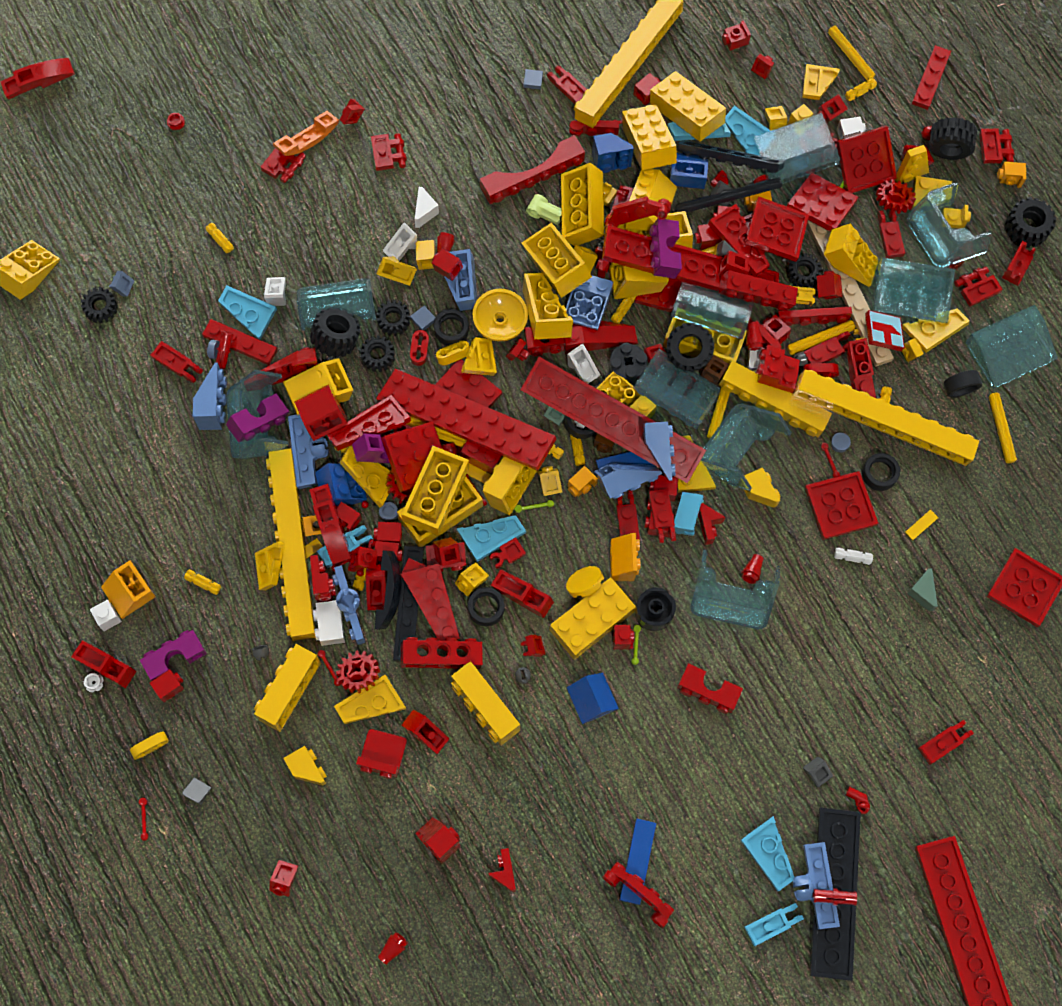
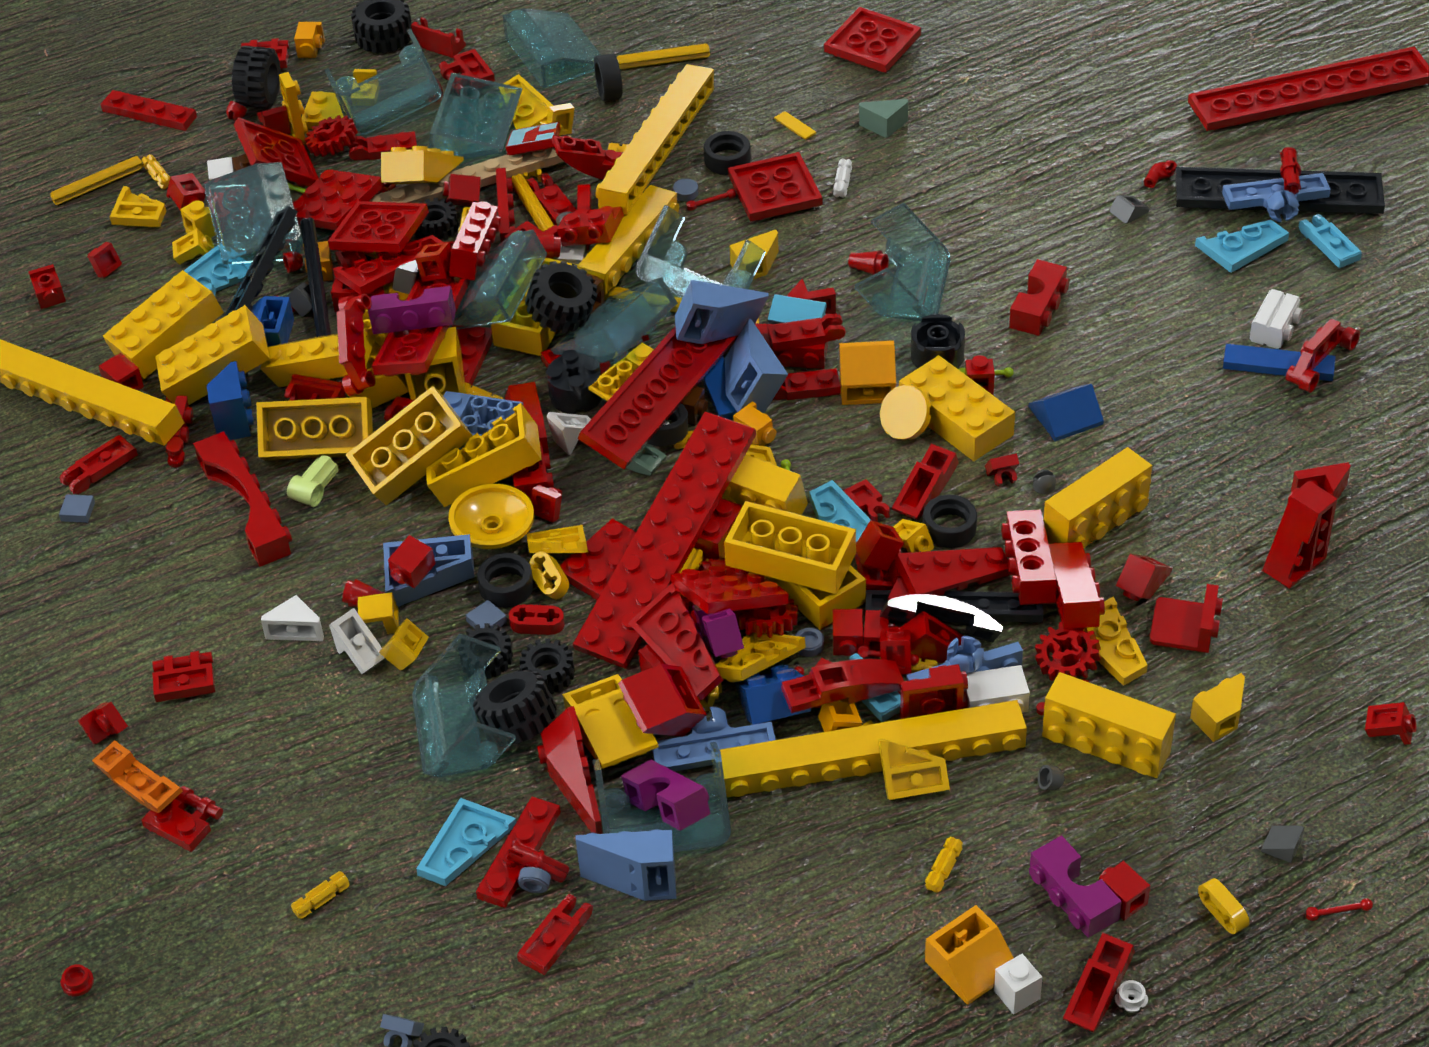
camera: 85 degrees left, 25 degrees down
white slope [264,277,286,306] -> none
red hinge [918,720,974,765] -> none
none -> red brick [1049,542,1105,629]
none -> white brick [1250,289,1303,349]

